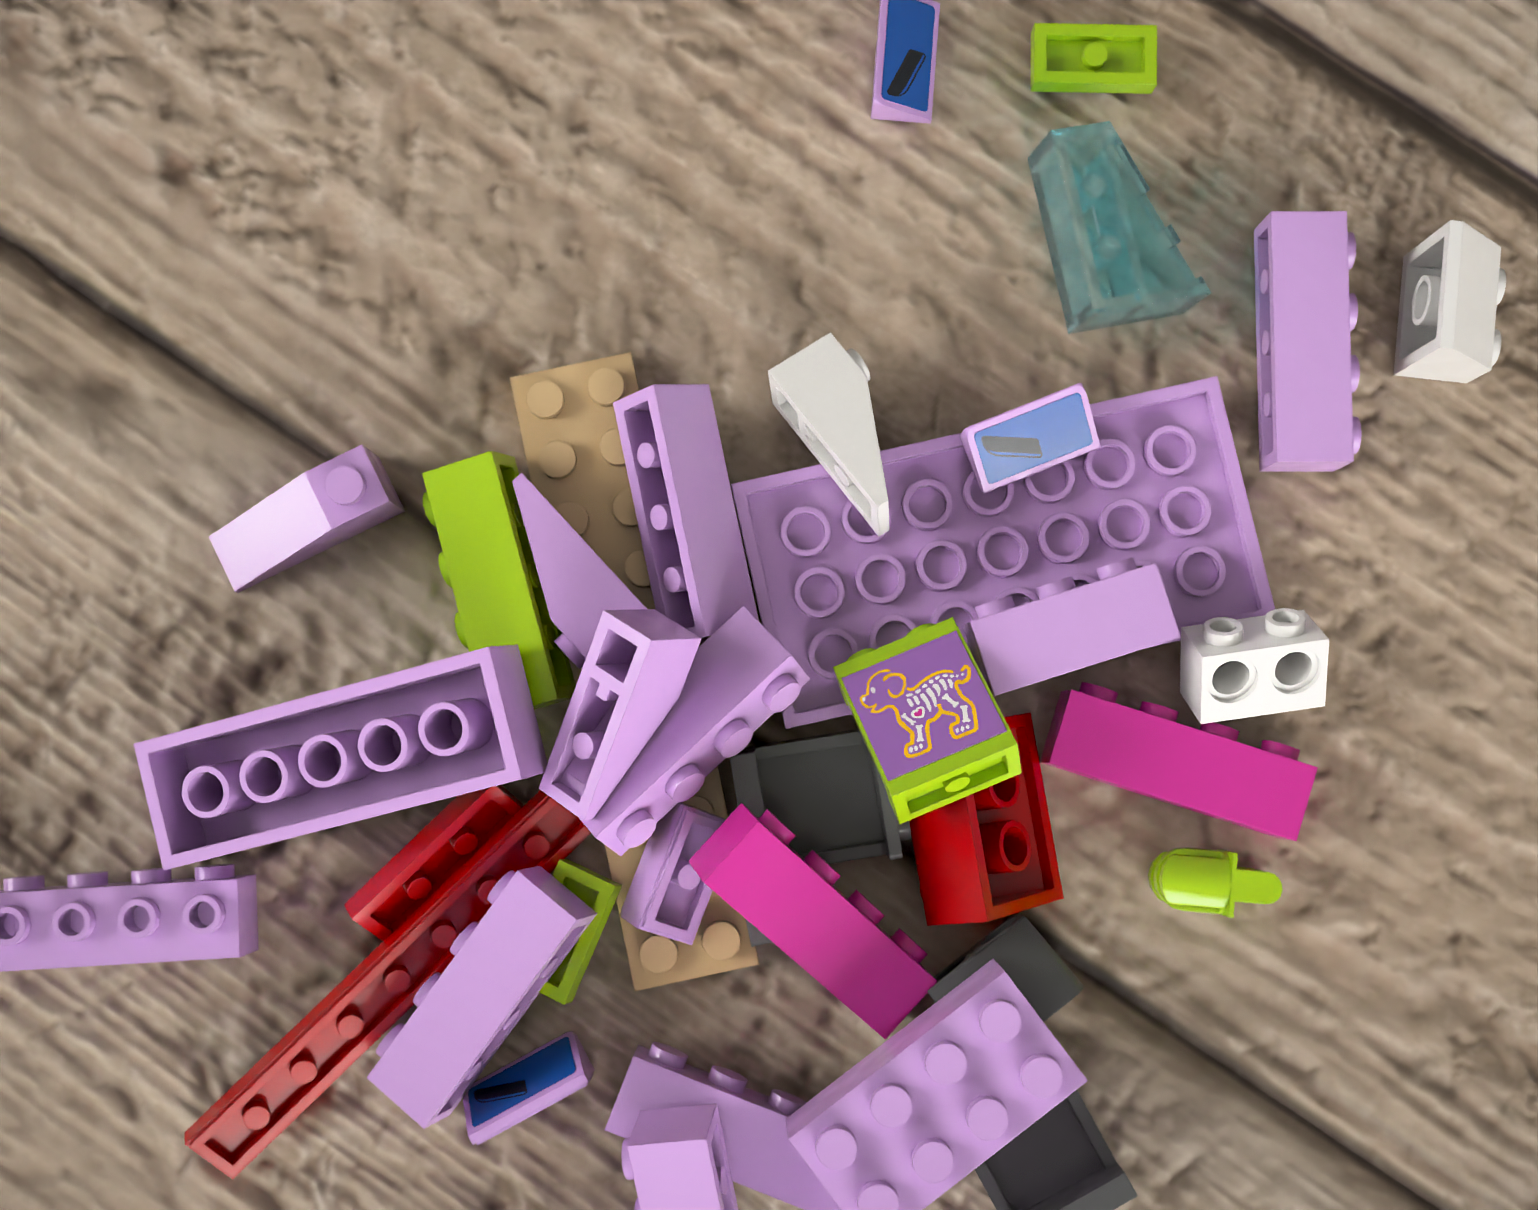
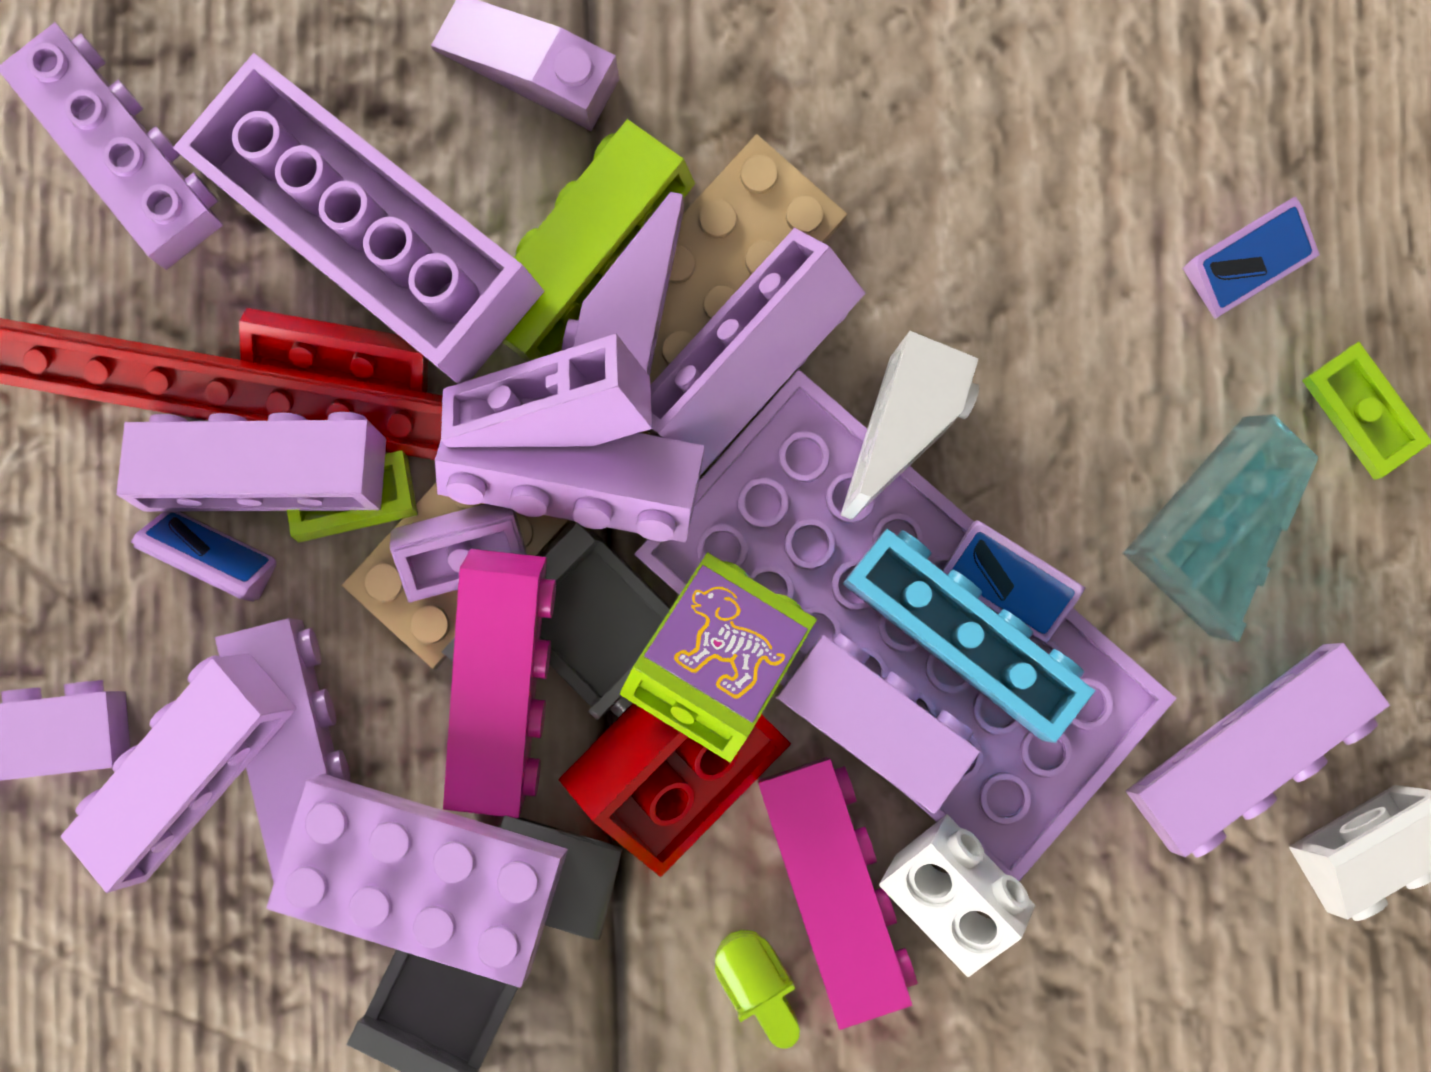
camera: 55 degrees right, 0 degrees up
none -> medium azure brick [842,528,1095,743]

